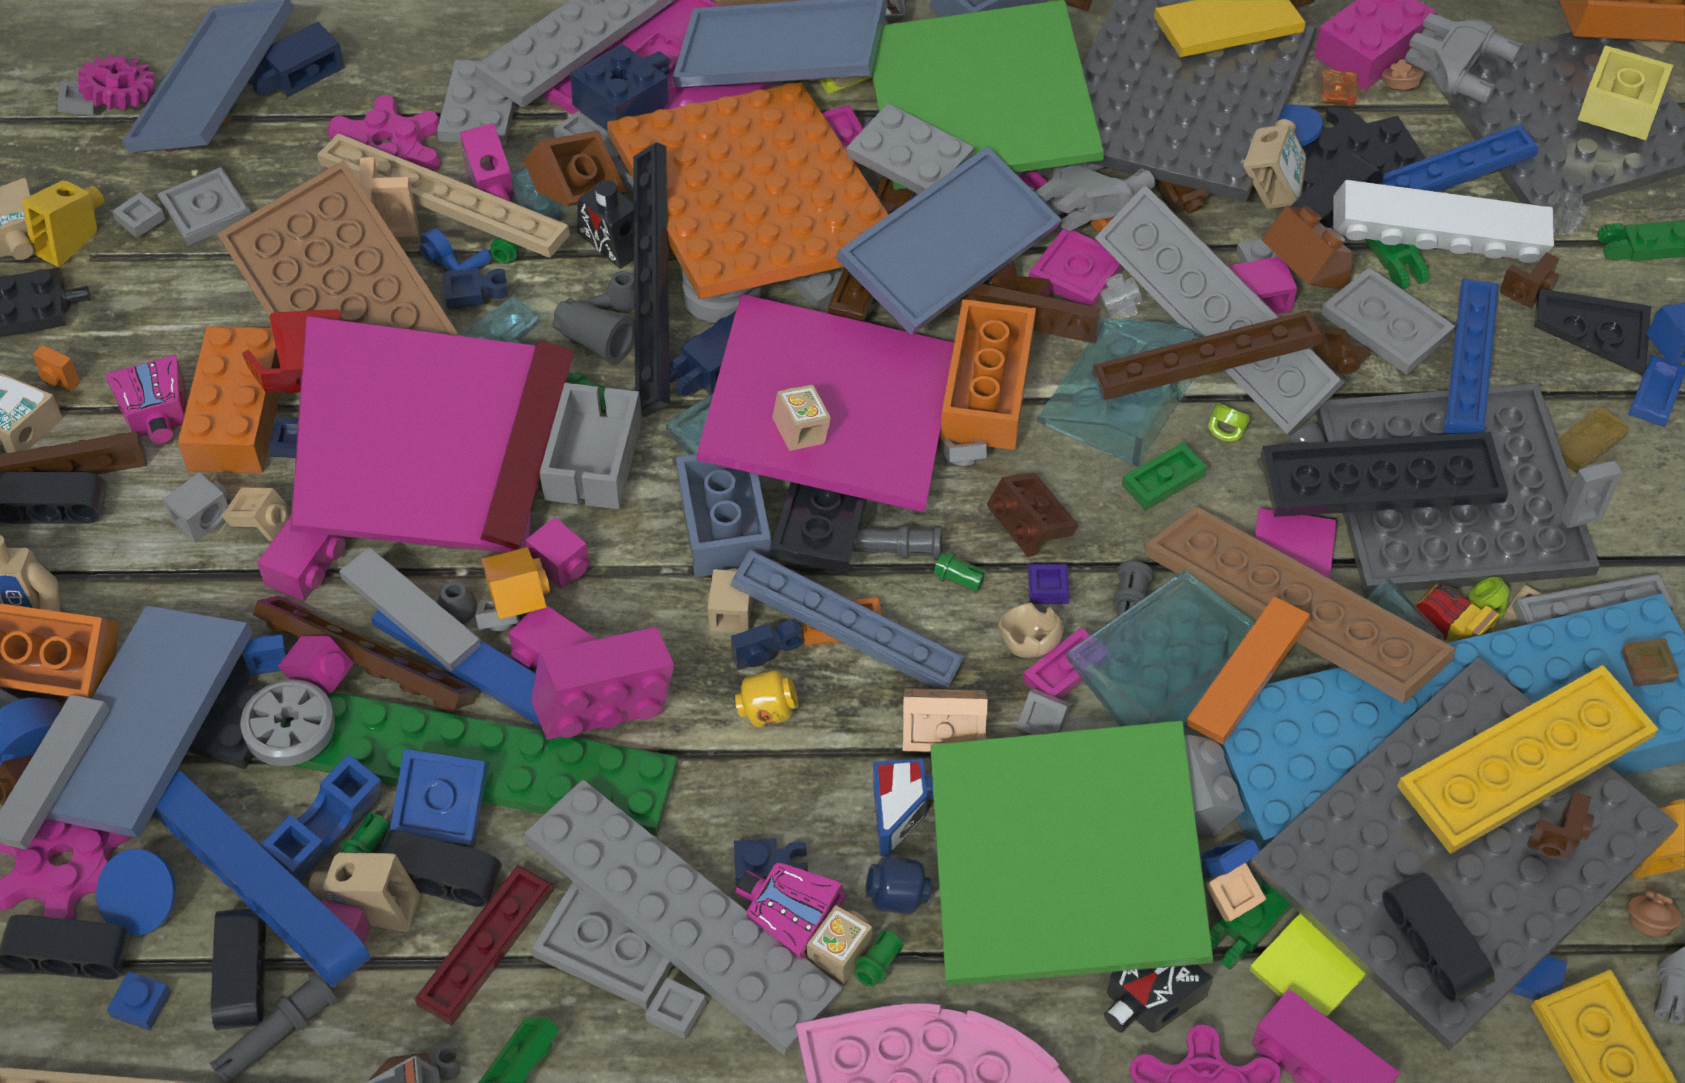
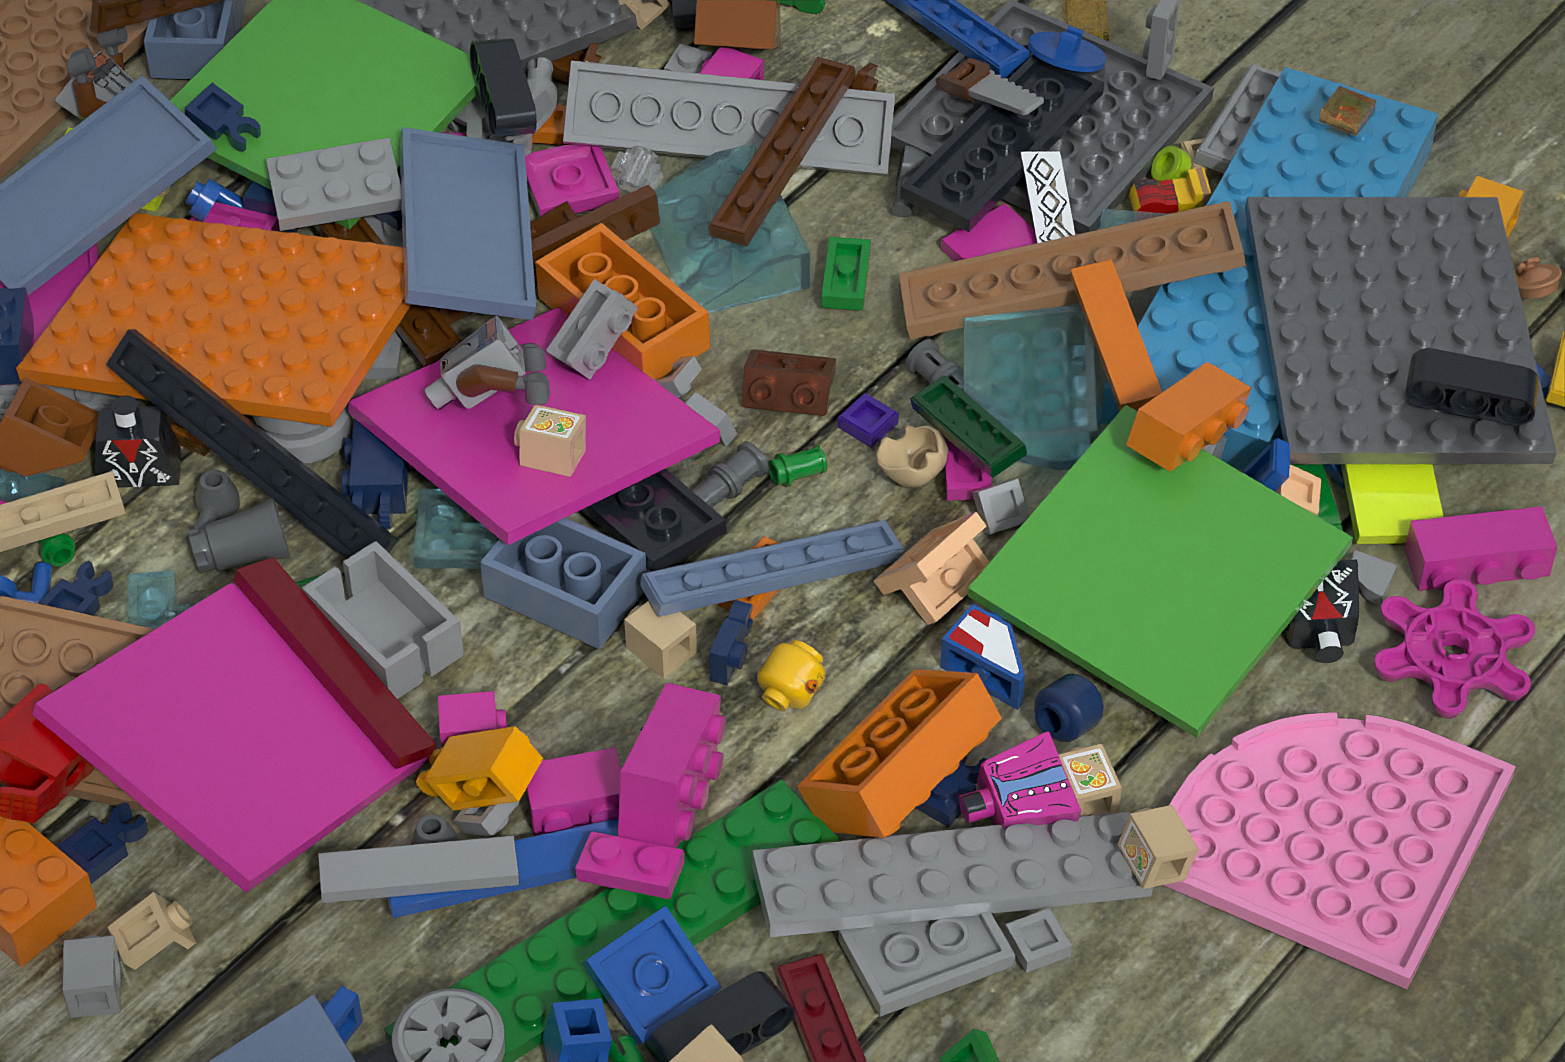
camera: 50 degrees left, 5 degrees down
reddish brown plate [253,596,479,711] -> none
dark pink brick [257,517,346,601] -> none
dark pink brick [278,636,354,694] -> none
green pin [854,930,904,987] -> none
lime tile [1208,402,1250,442] -> none
light grey plate [1321,267,1455,375] -> none
yellow plate [1397,665,1659,854] -> none
reddish brown bracket [1527,791,1594,861] -> none
none -> dark blue plate [185,82,261,152]
none -> blue plate [185,178,245,222]
none -> torso [425,315,550,410]
none -> black beam [470,38,537,137]
none -> light grey bracket [546,279,638,380]
none -> dark pink plate [575,831,685,899]
none -> light grey plate [685,392,737,447]
none -> orange brick [797,669,1002,838]
none -> dark green plate [910,375,1027,478]
none -> piece [936,58,1044,115]
none -> white sticker [1021,151,1075,243]
none -> blue piece [1028,26,1106,72]
none -> tan brick [1117,805,1199,889]
none -> orange brick [1126,362,1251,472]
none -> light grey tile [1352,550,1398,606]

